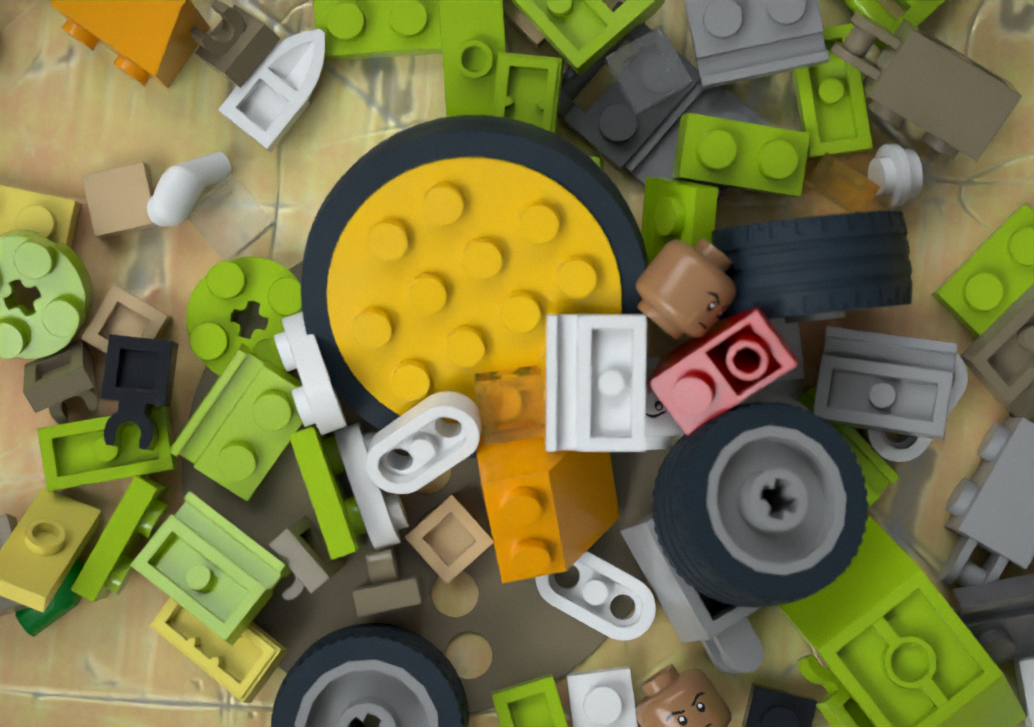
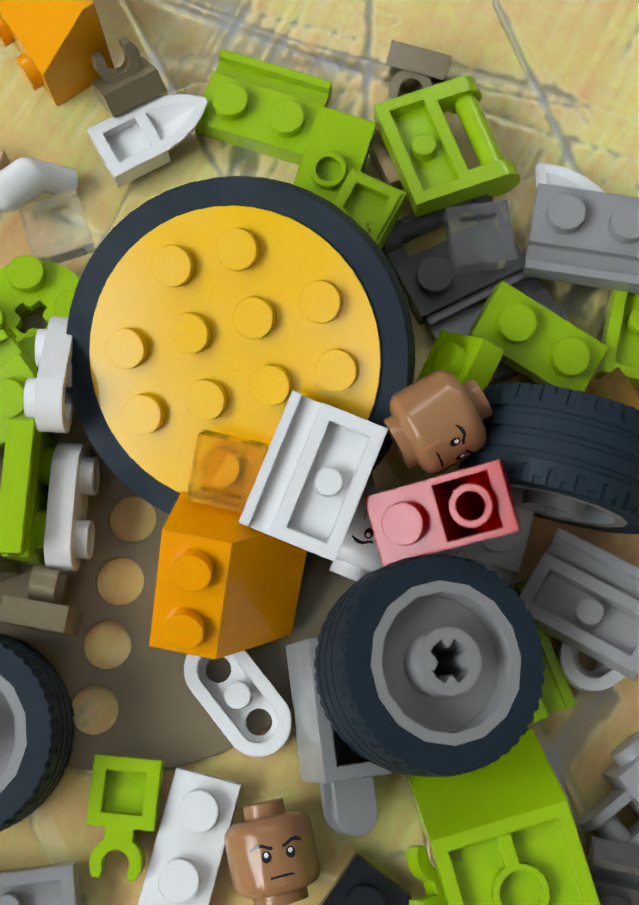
camera: 20 degrees right, 10 degrees down
white plate [365,391,483,494] -> none
tan tile [405,494,494,584] -> none

